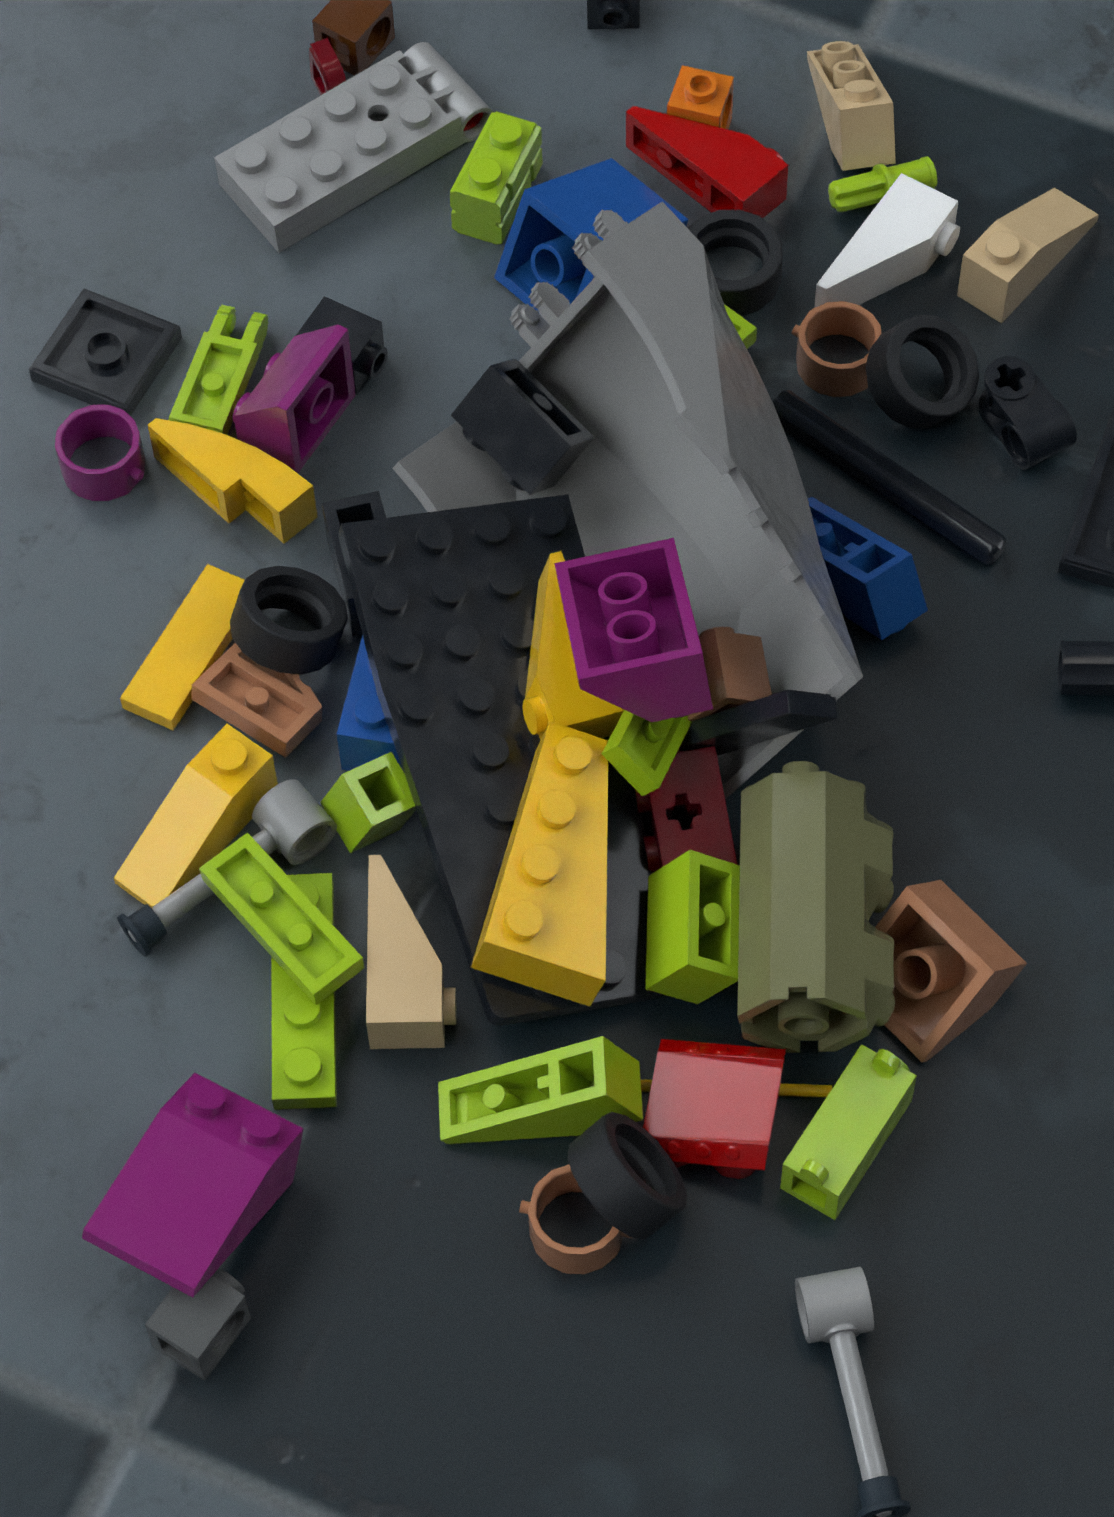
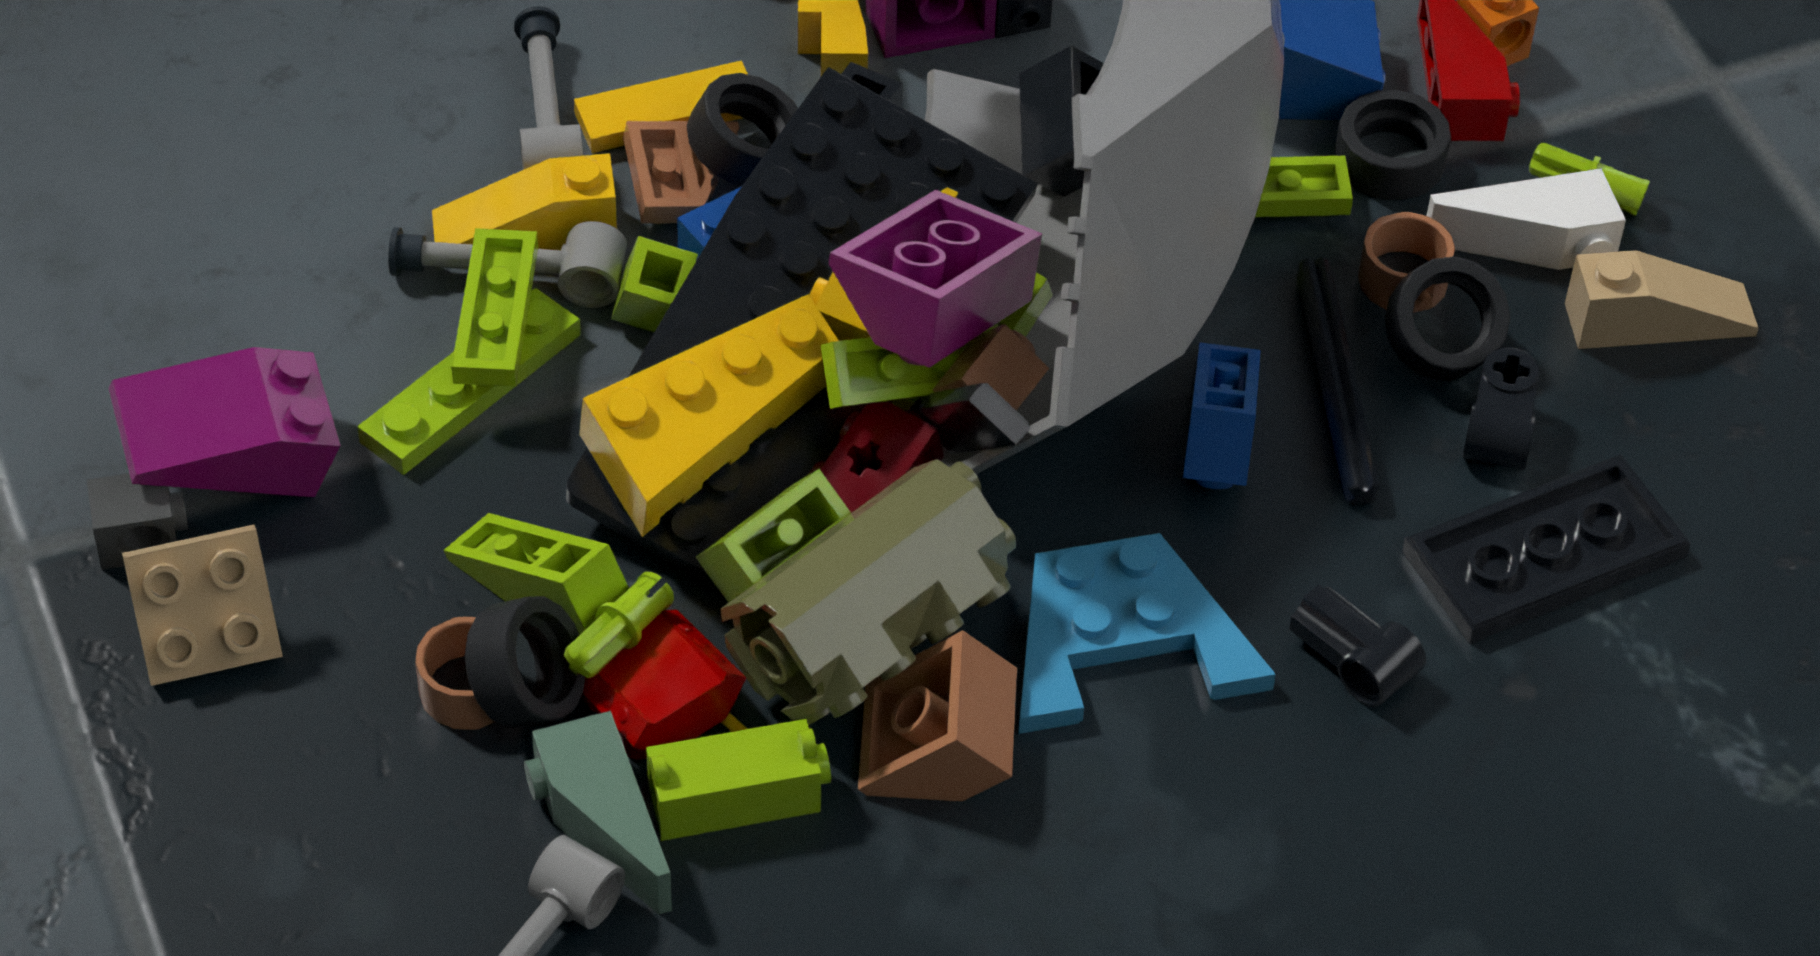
camera: 40 degrees right, 10 degrees down
tan slope [366,855,457,1049] -> none
tan slope [807,41,896,171] -> none
none -> tan plate [122,525,283,686]
none -> light grey piece [514,6,583,170]
none -> sand green slope [524,711,672,915]
none -> lime axle [564,572,674,678]
none -> dark azure wing [1018,533,1276,734]

